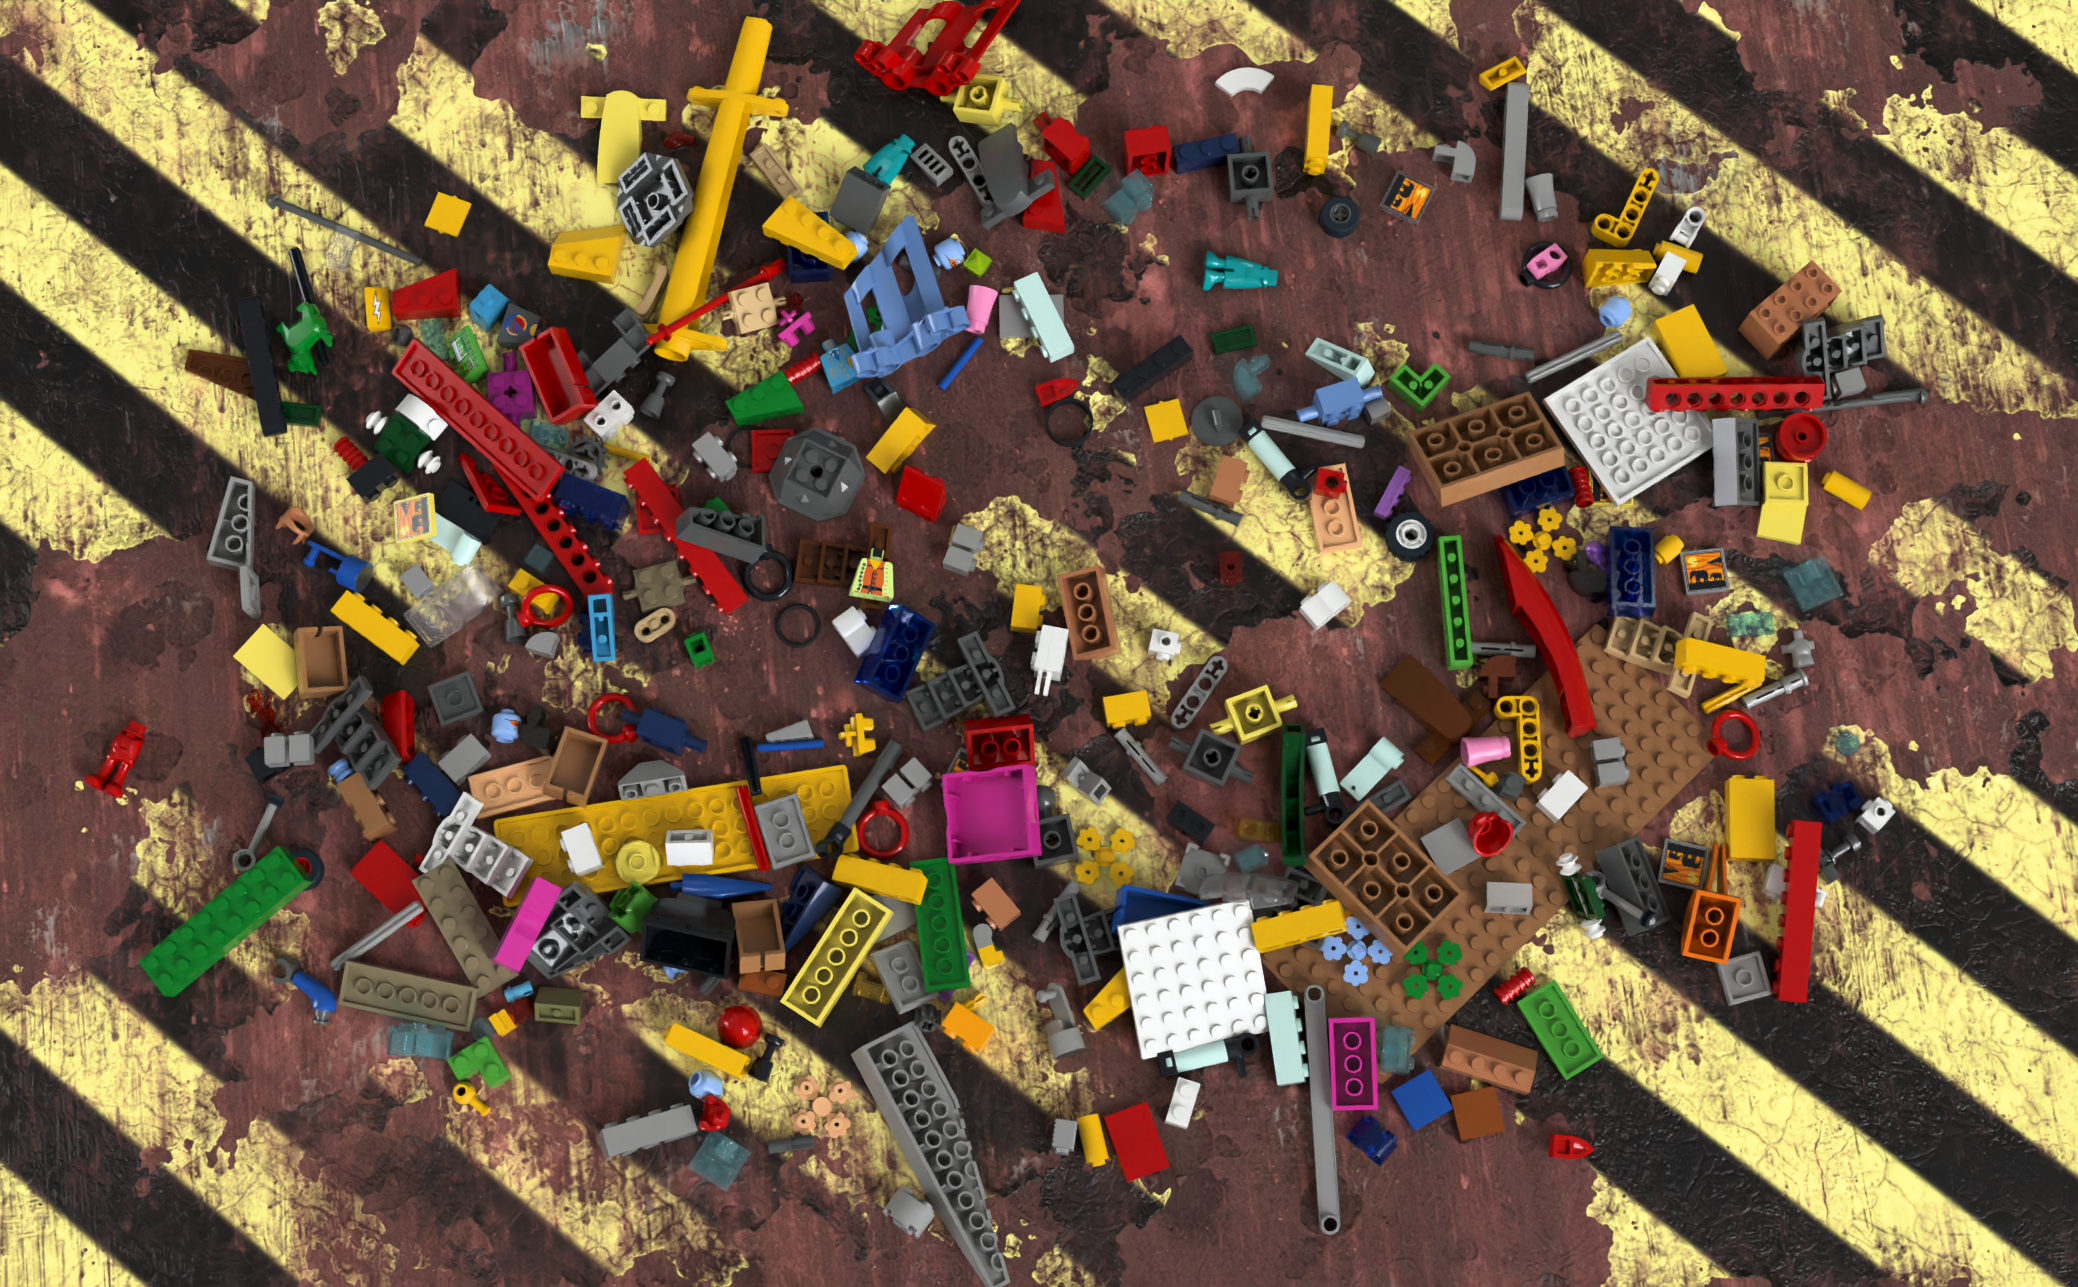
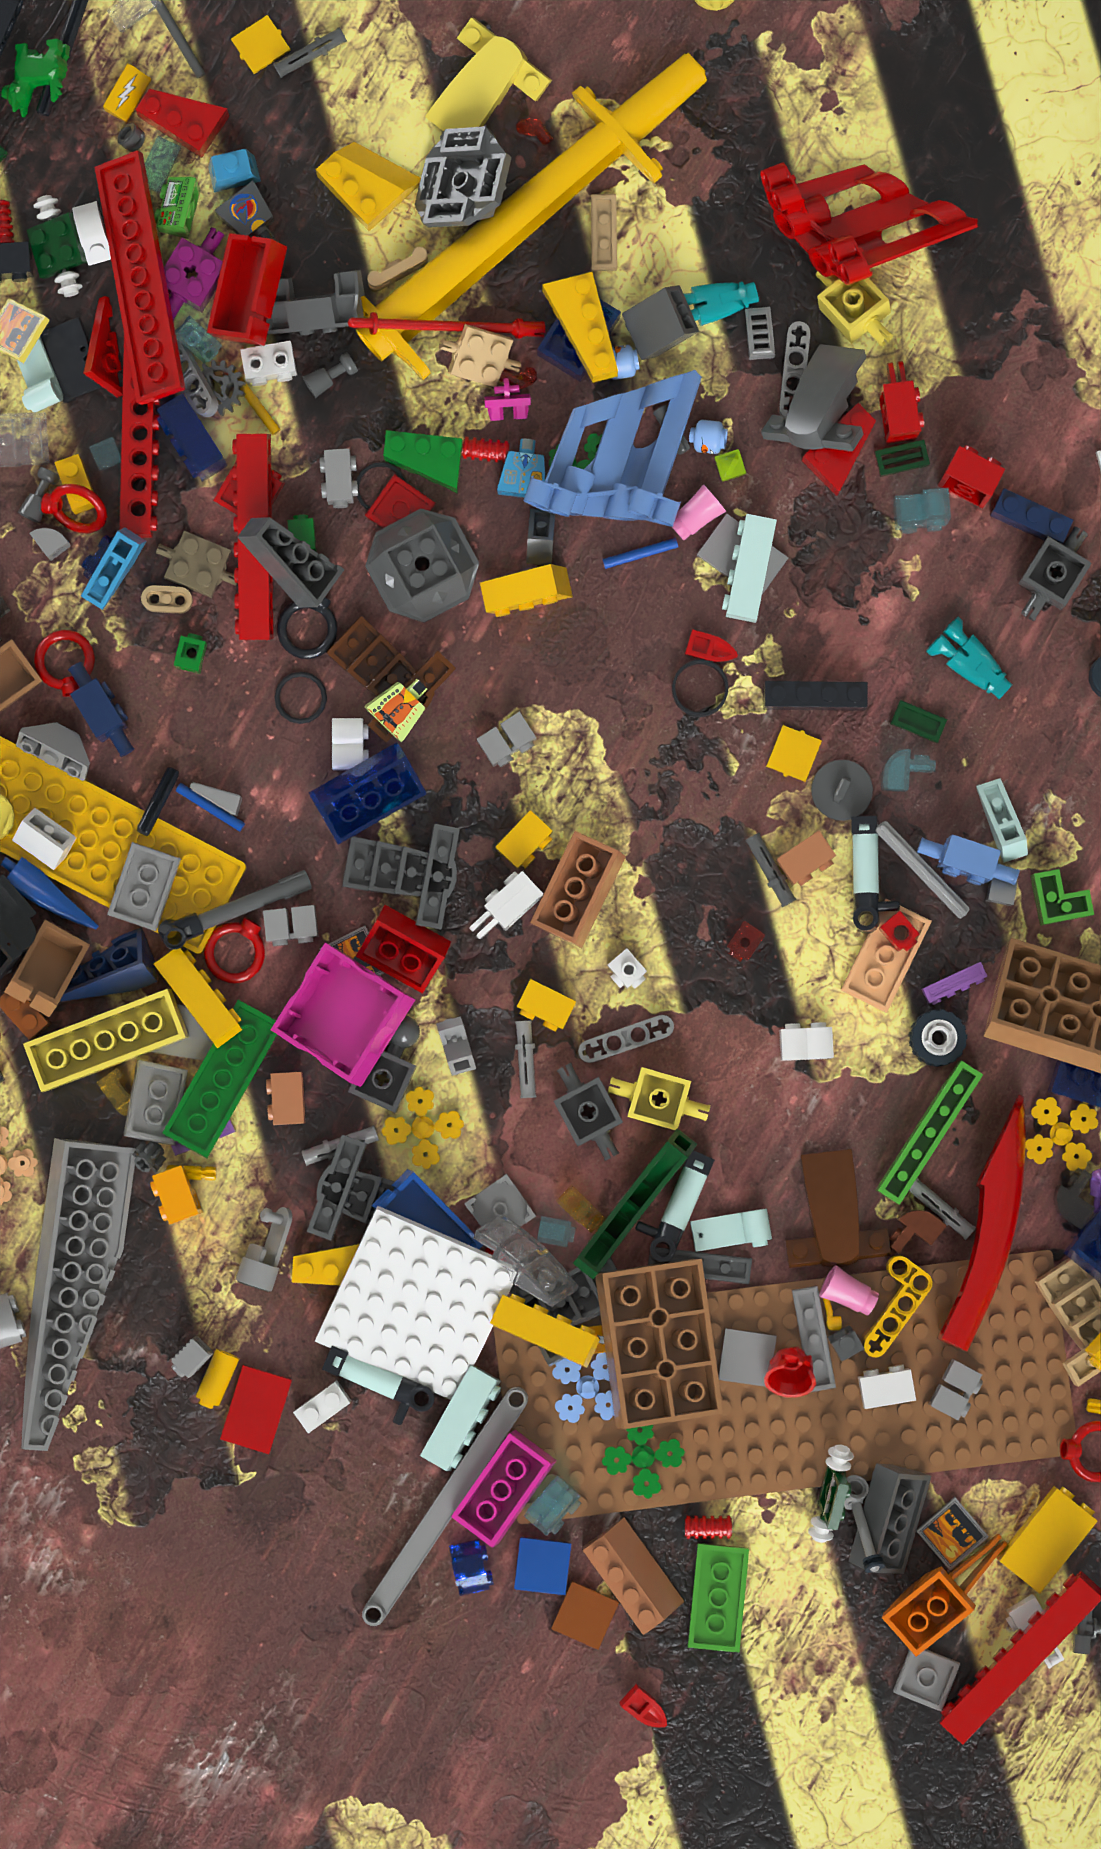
camera: 35 degrees right, 10 degrees up
red axle [735,785,770,871] -> none
yellow hips [838,713,876,757] -> none
red slope [896,465,947,524] -> none
leg [973,923,1005,968] -> none
black brick [1165,800,1215,847] -> none
light grey hinge [1484,882,1532,915] -> none
none -> dark grey pin [273,27,347,78]

